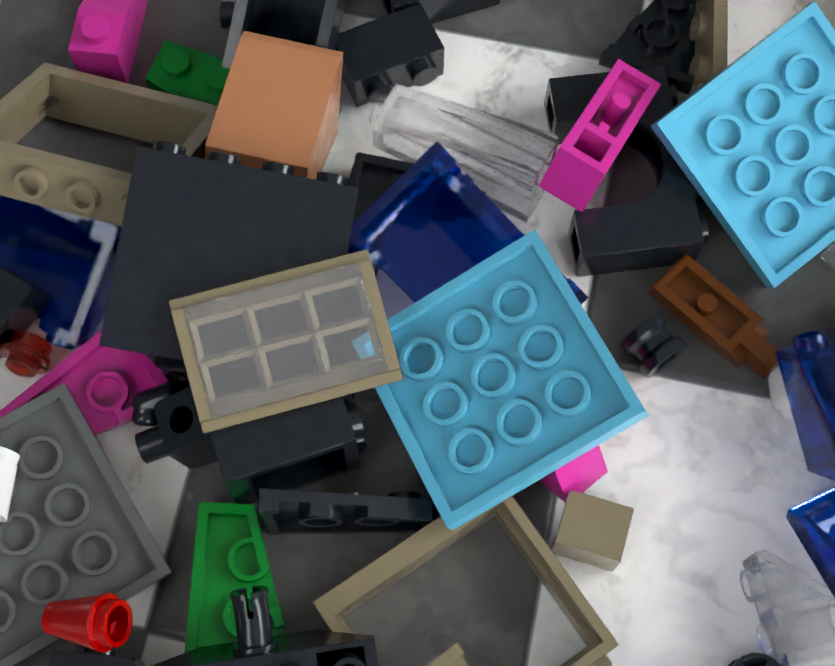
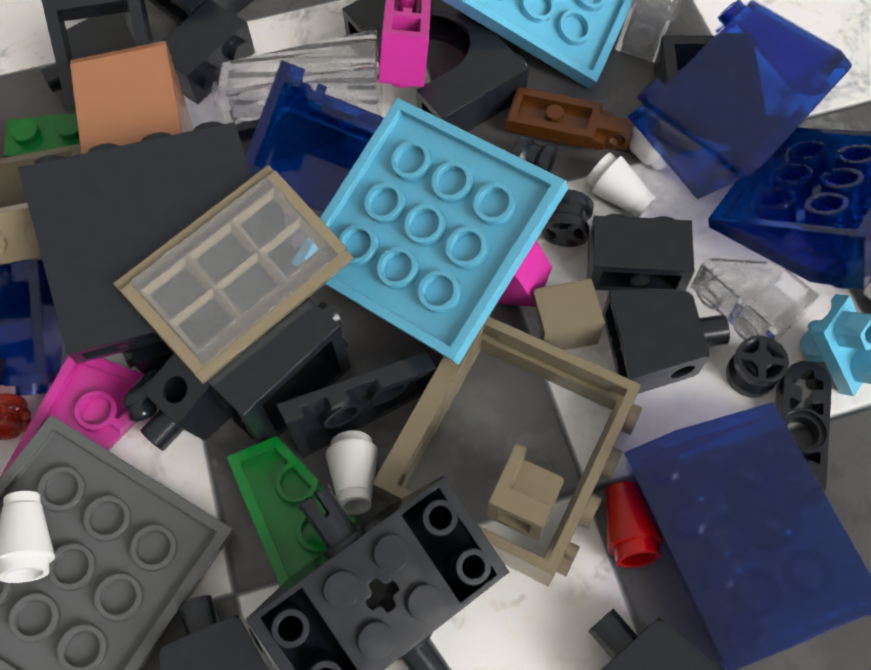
camera: 25 degrees left, 5 degrees down
red cone [41,593,133,653] -> none
none -> white cone [326,431,378,515]
none -> black wheel [542,189,594,247]
none -> white cone [586,152,657,218]
none -> black brick [588,214,695,291]
none -> black torso [602,289,730,394]

